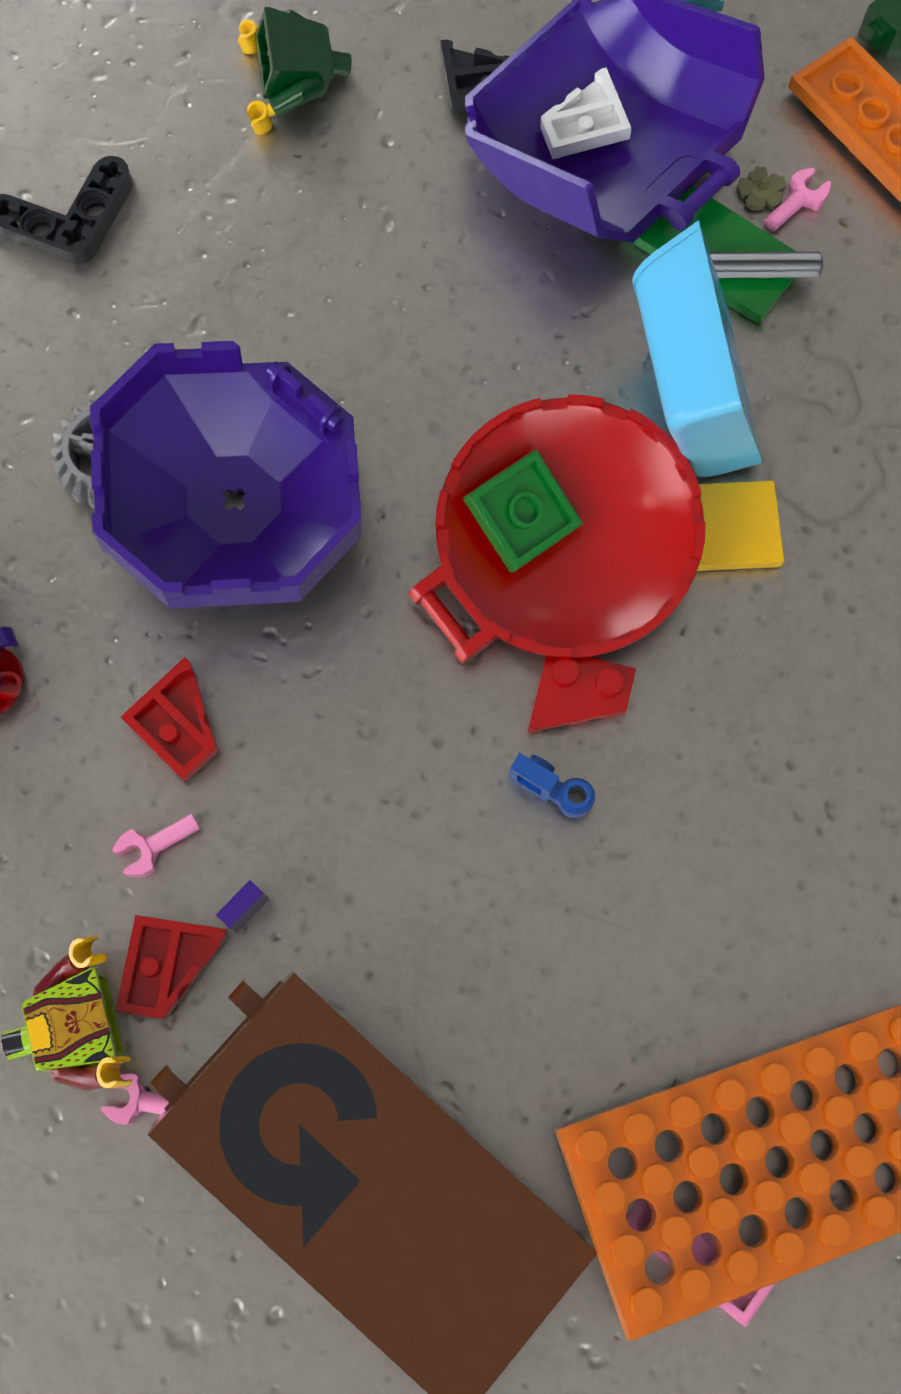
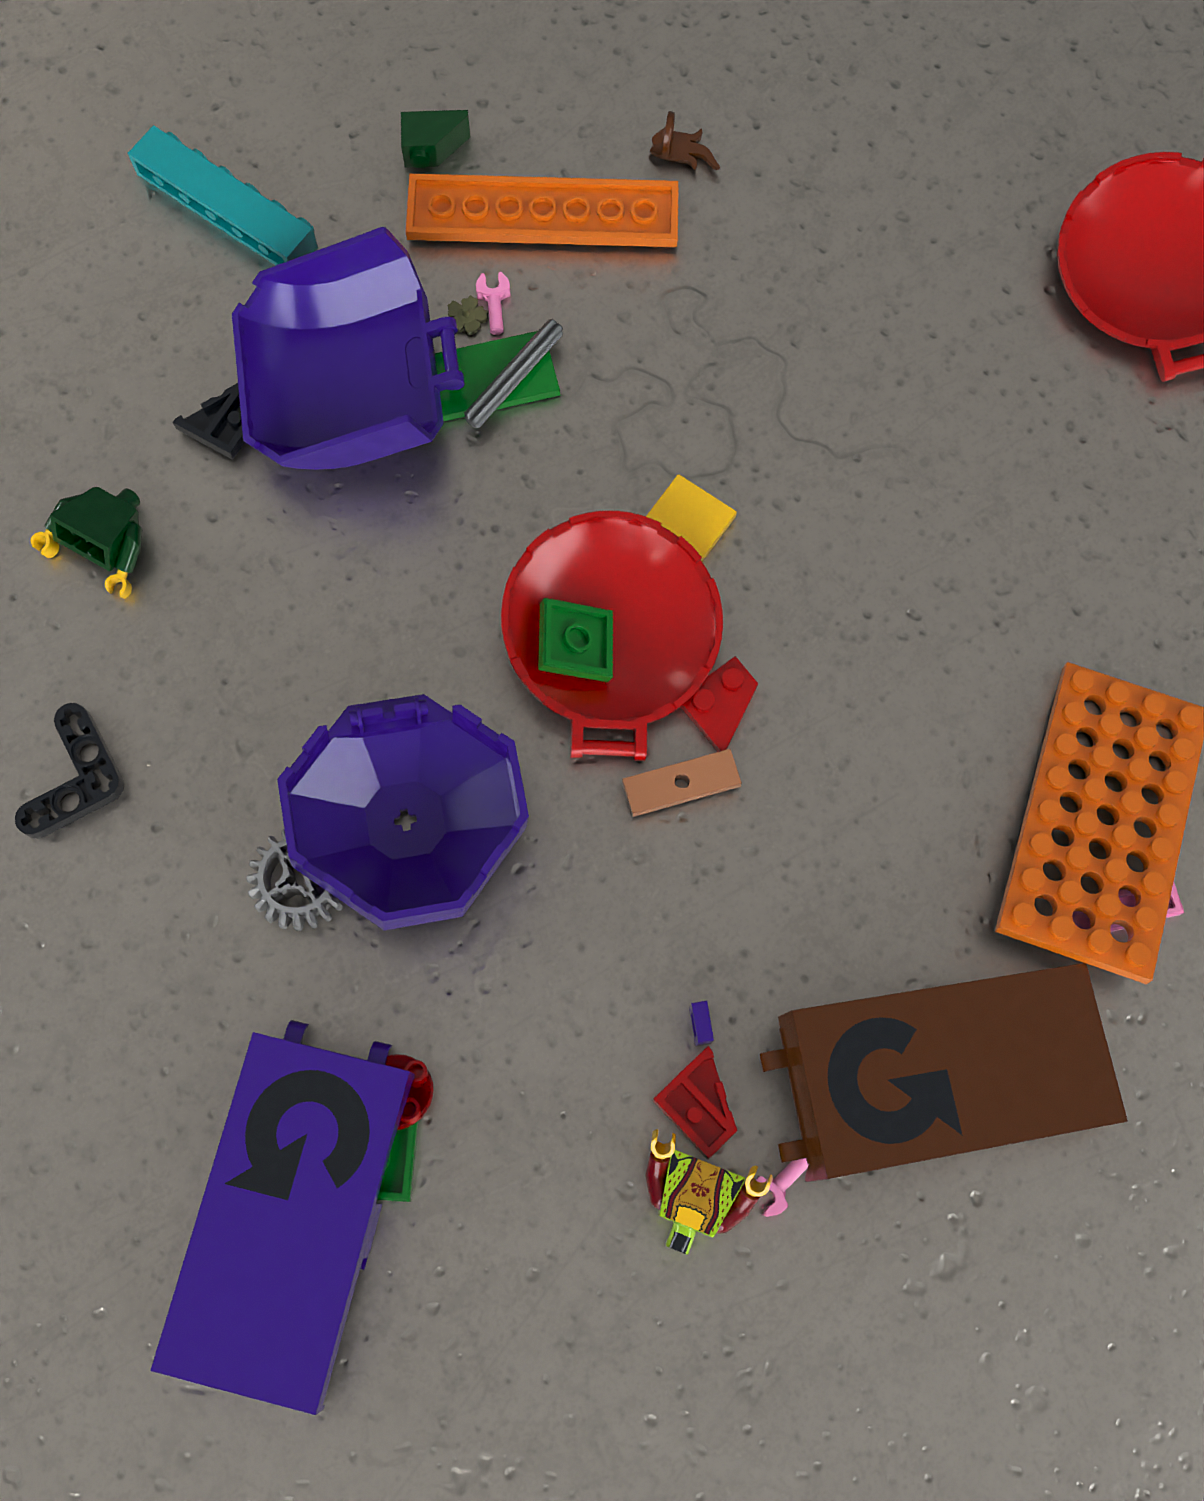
camera: 55 degrees left, 0 degrees up
bright pink bar [112,813,201,877] -> none
red wing [120,657,219,783] -> none
blue plate [508,753,595,818] -> none
white wing [540,68,631,159] -> none
medium azure piece [632,220,763,478] -> none
none -> nougat tile [622,749,742,817]

